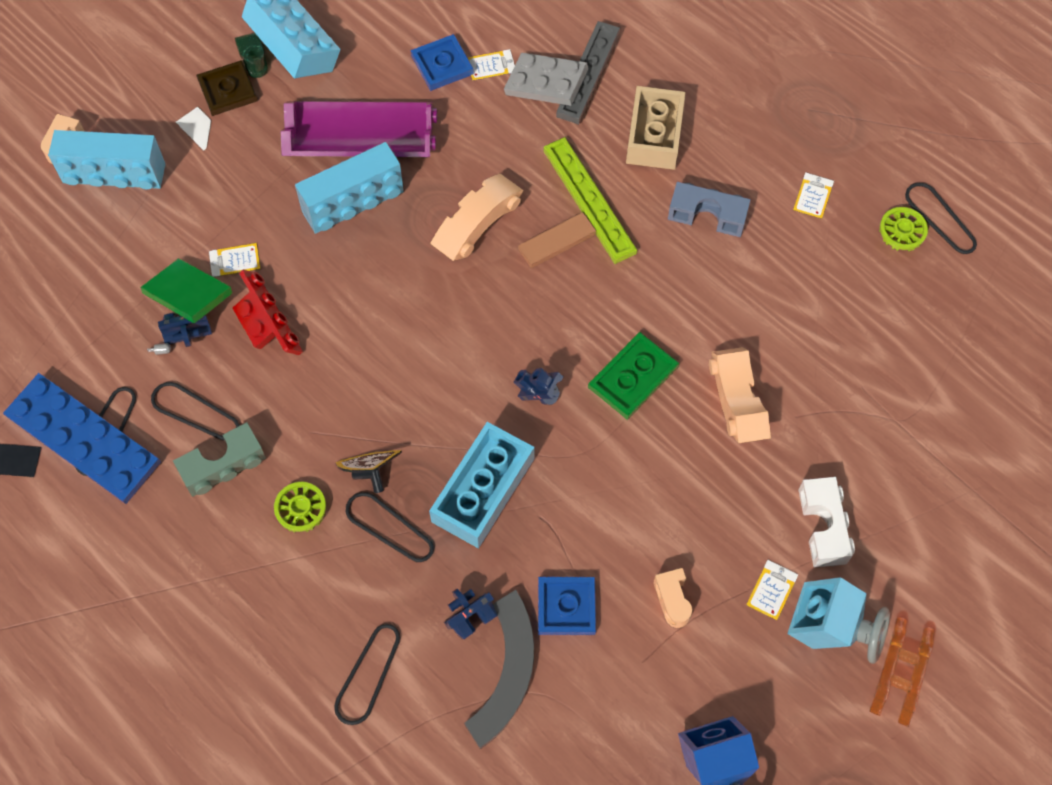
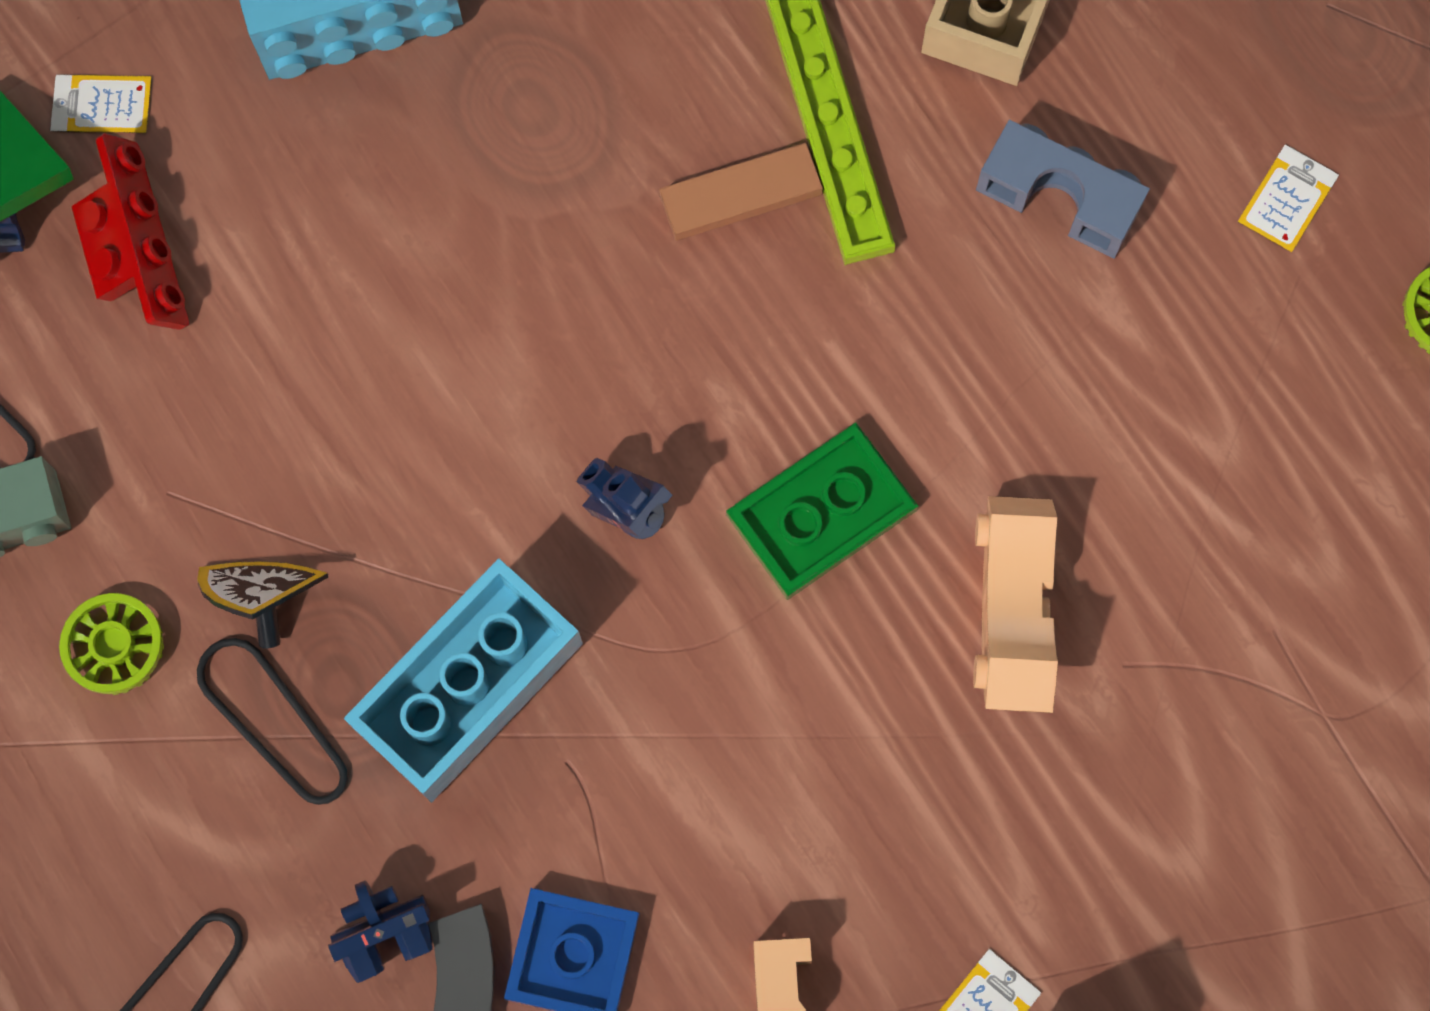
camera: 15 degrees right, 10 degrees up
light nougat brick [430,174,523,261] -> none
white arch [798,477,855,568] -> none

